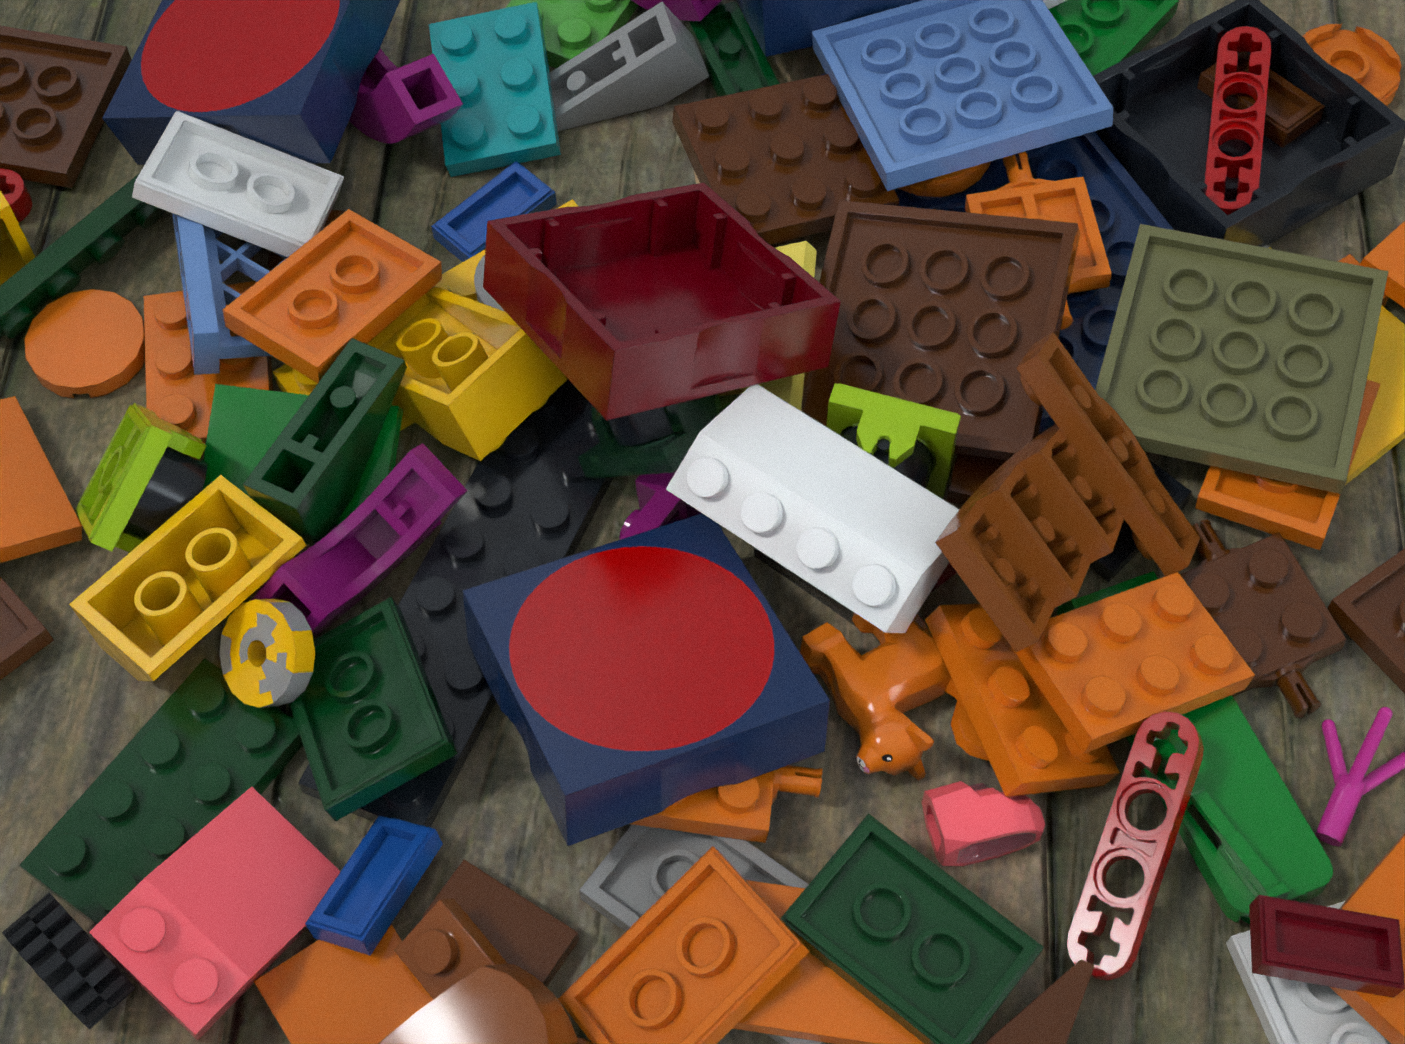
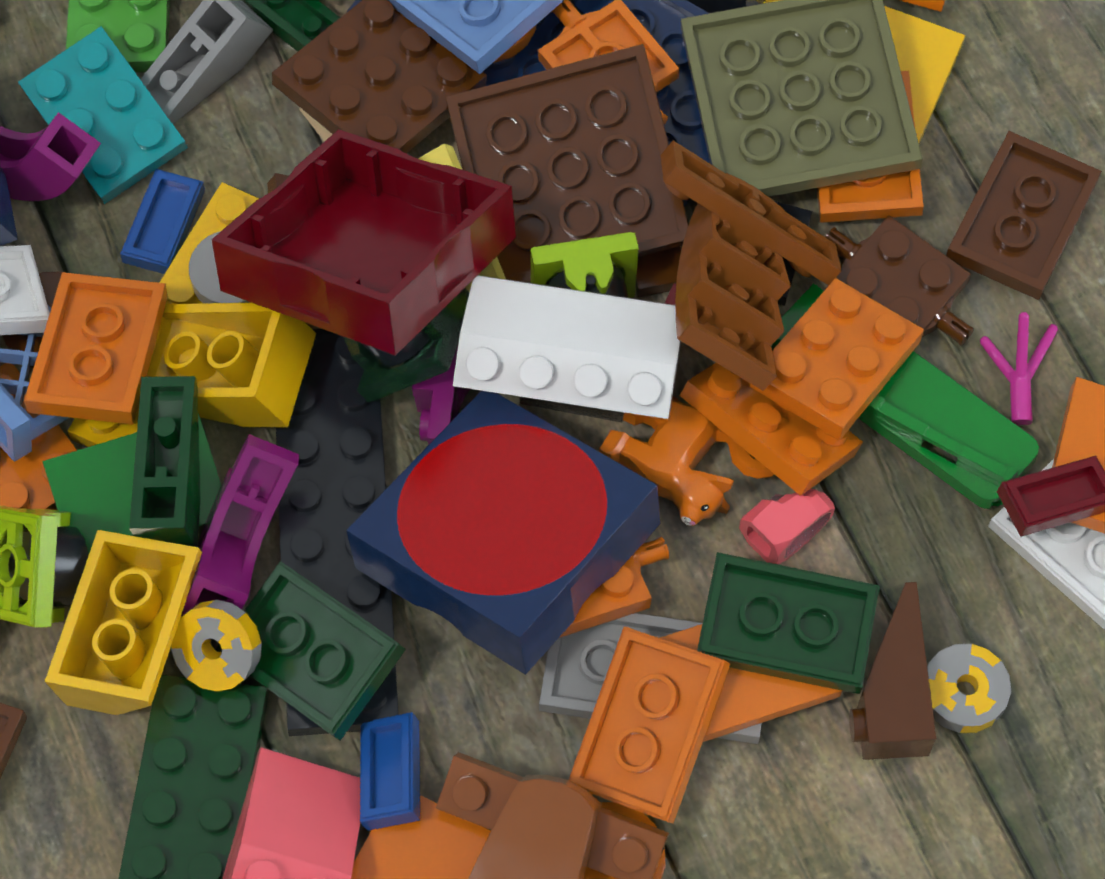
camera: 30 degrees left, 5 degrees up
reddish brown tile [422,859,580,987] -> none
beam [1067,711,1204,981] -> none

